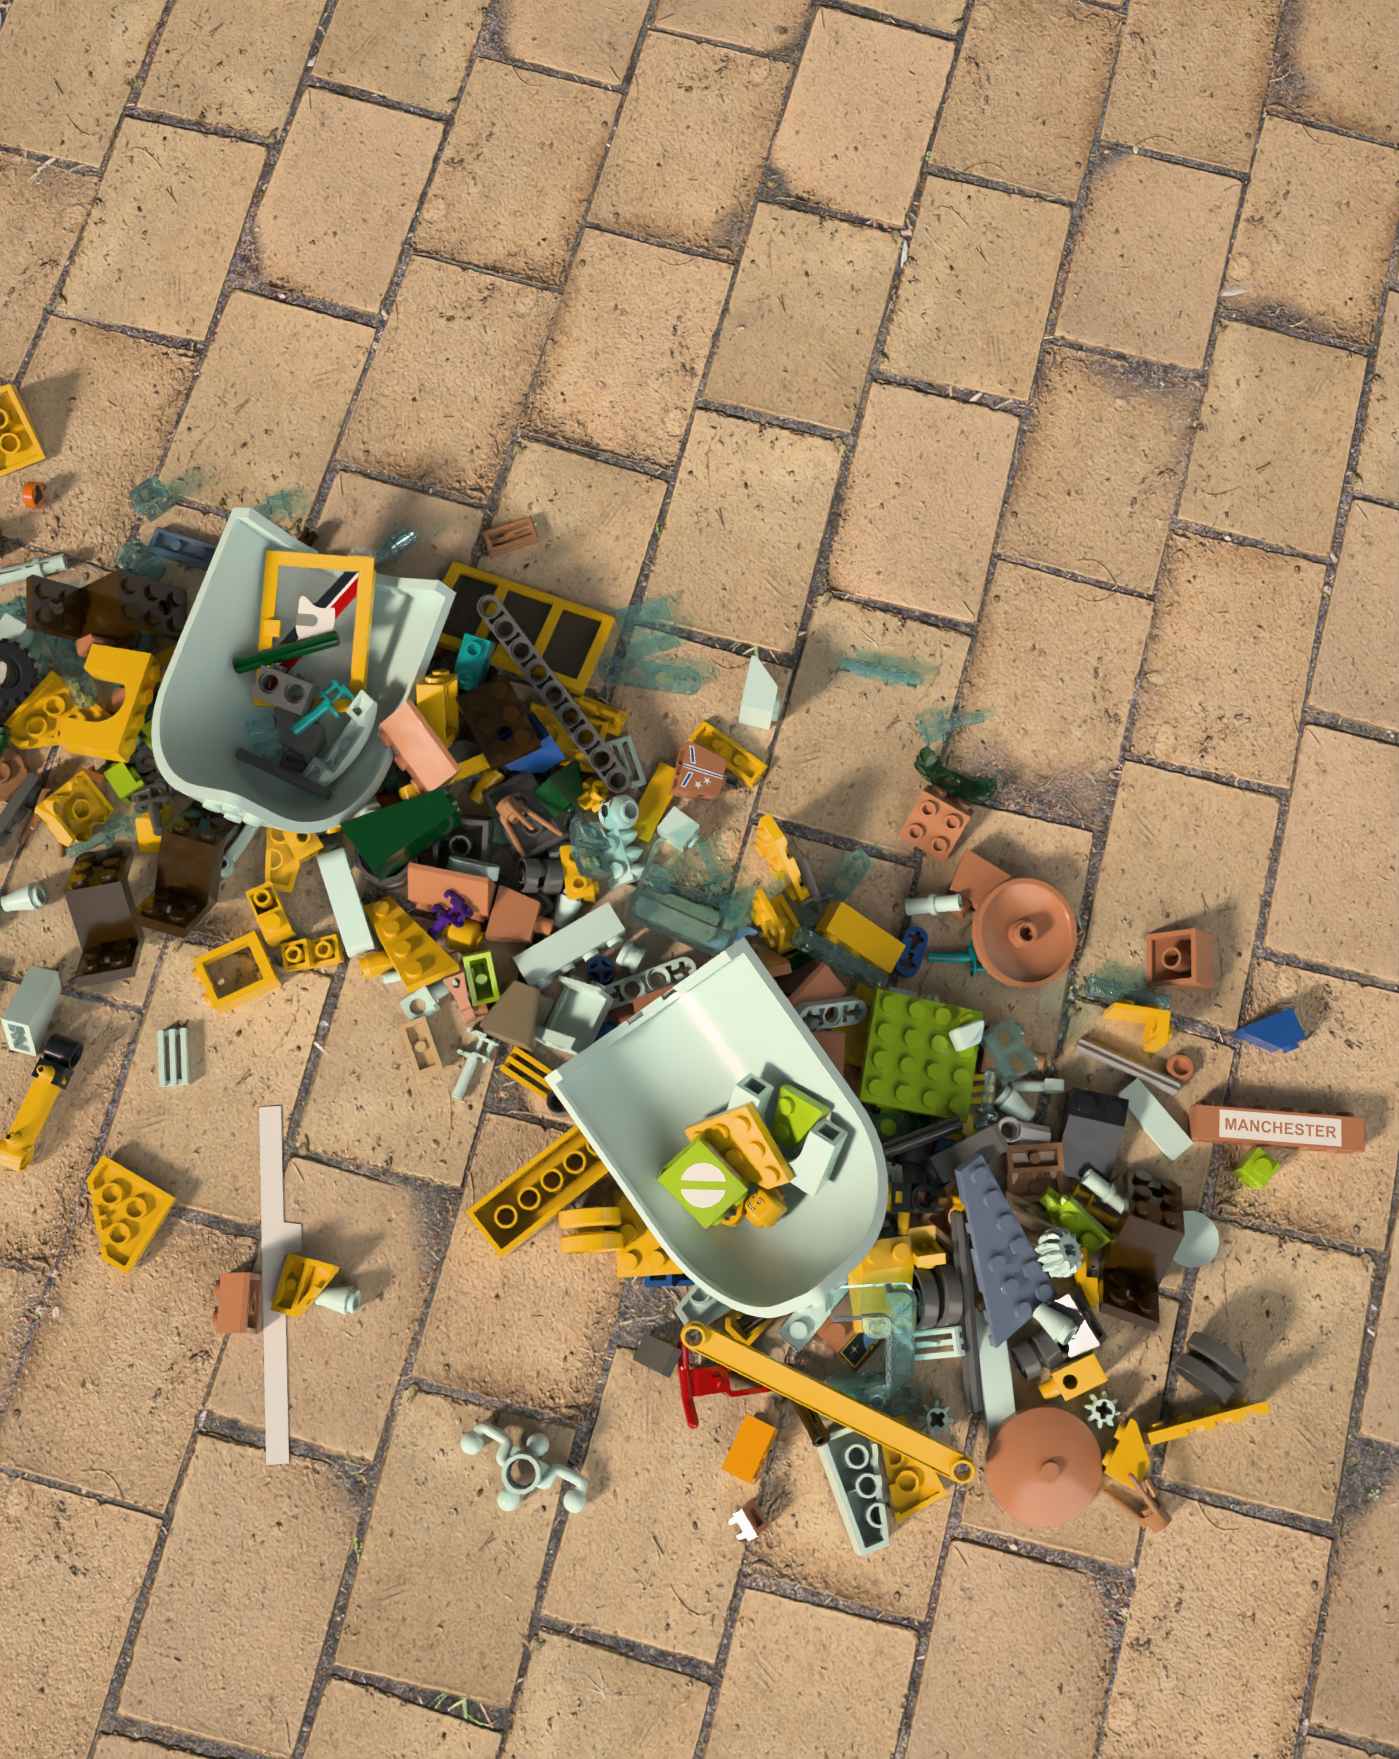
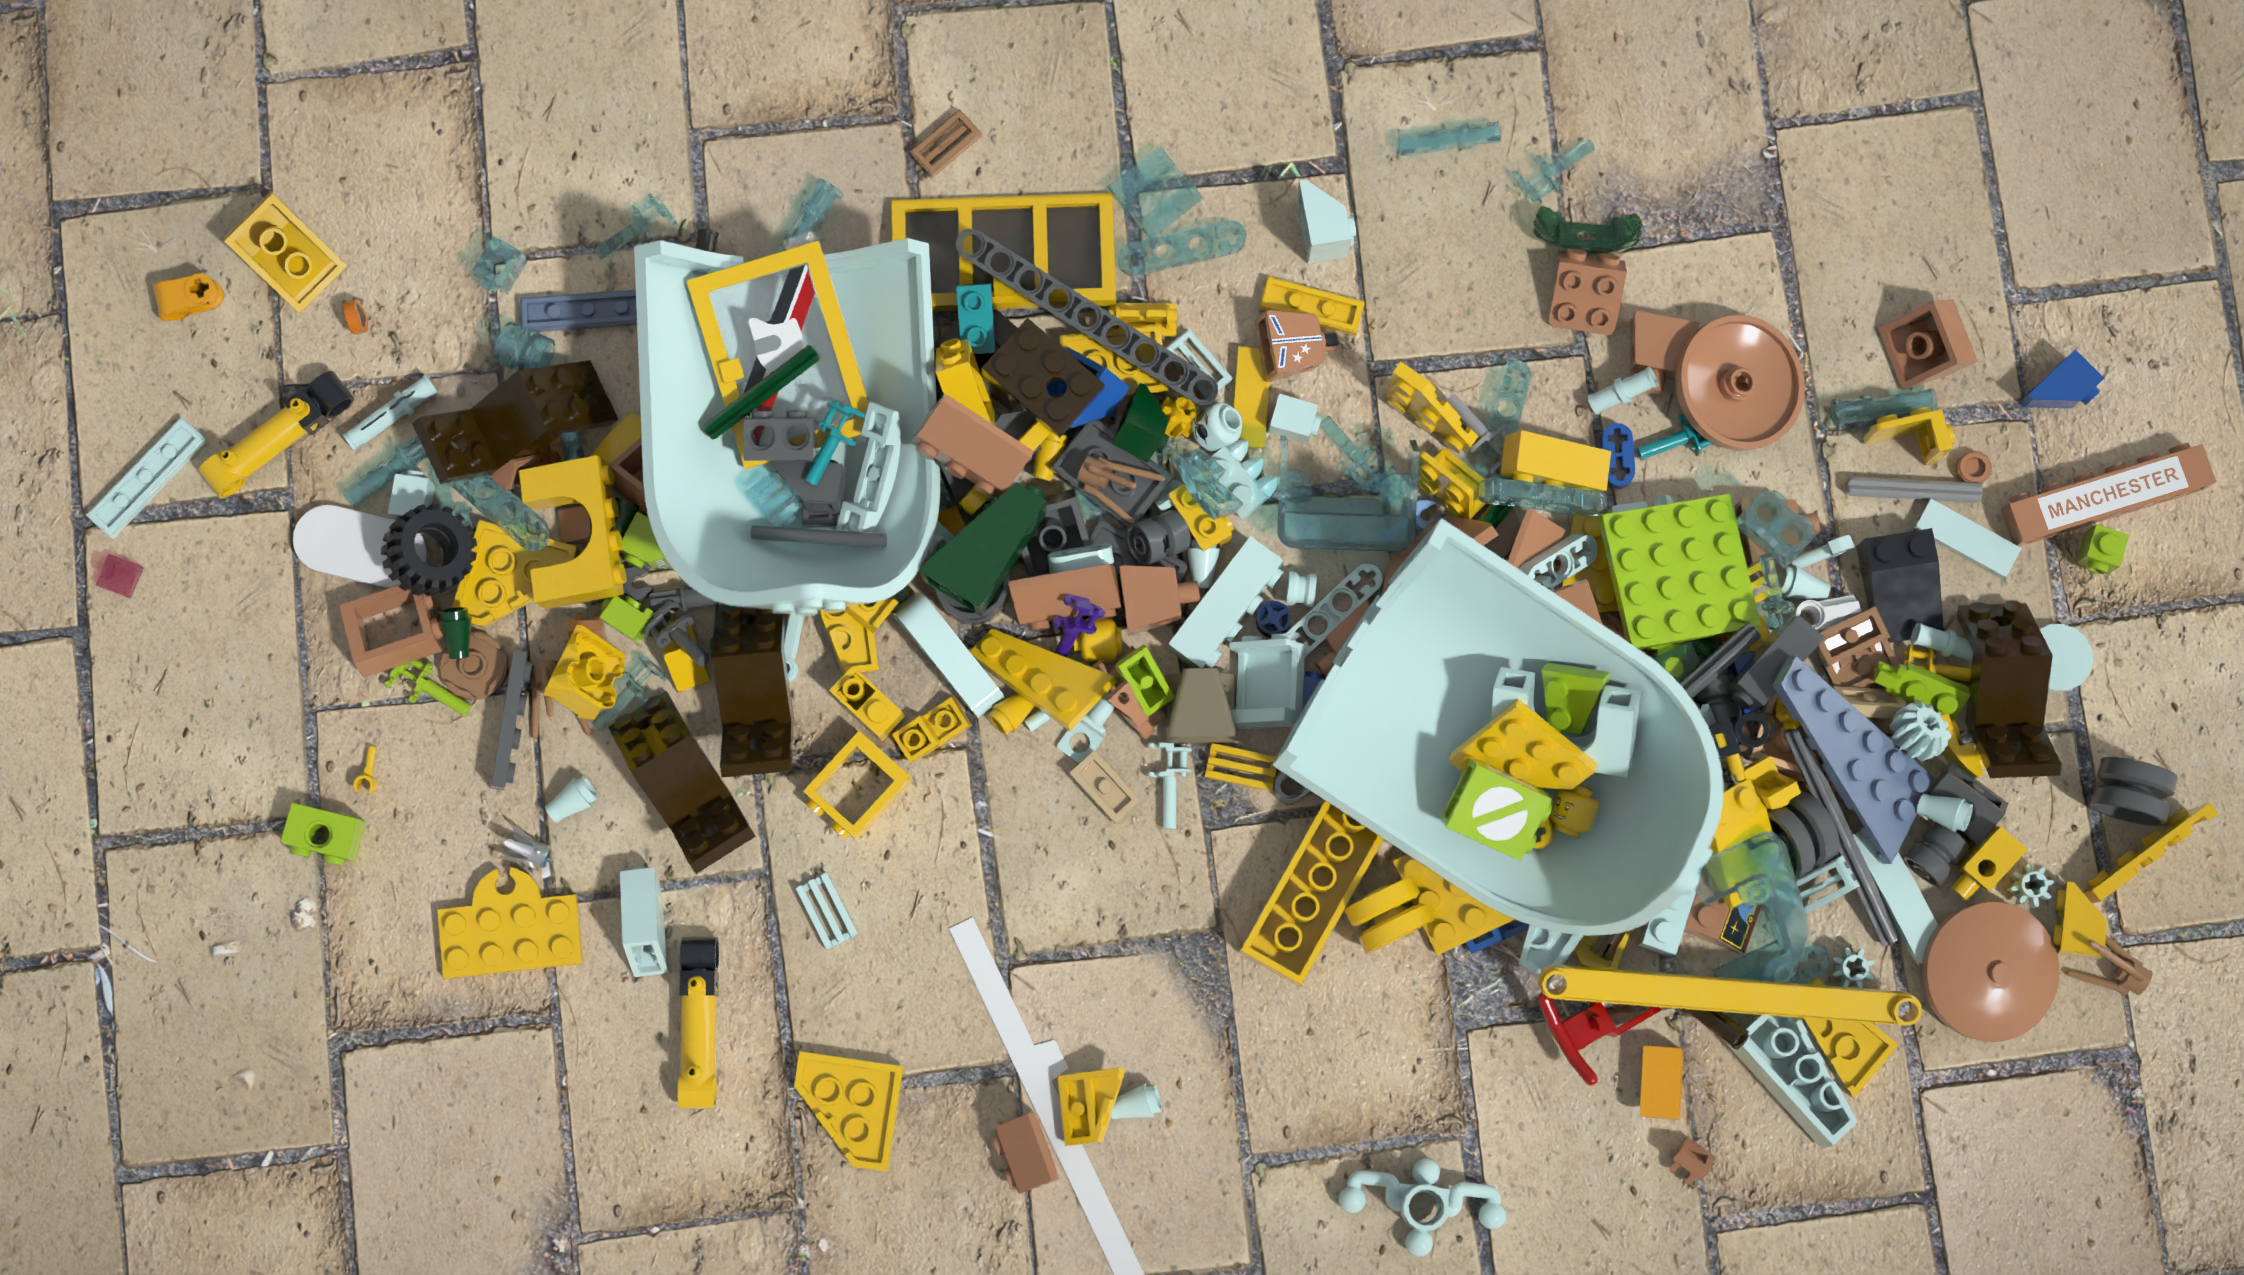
camera: 15 degrees left, 5 degrees up
dark grey tile [632,1333,682,1378] -> none
light aqua slope [948,1019,984,1052] -> none

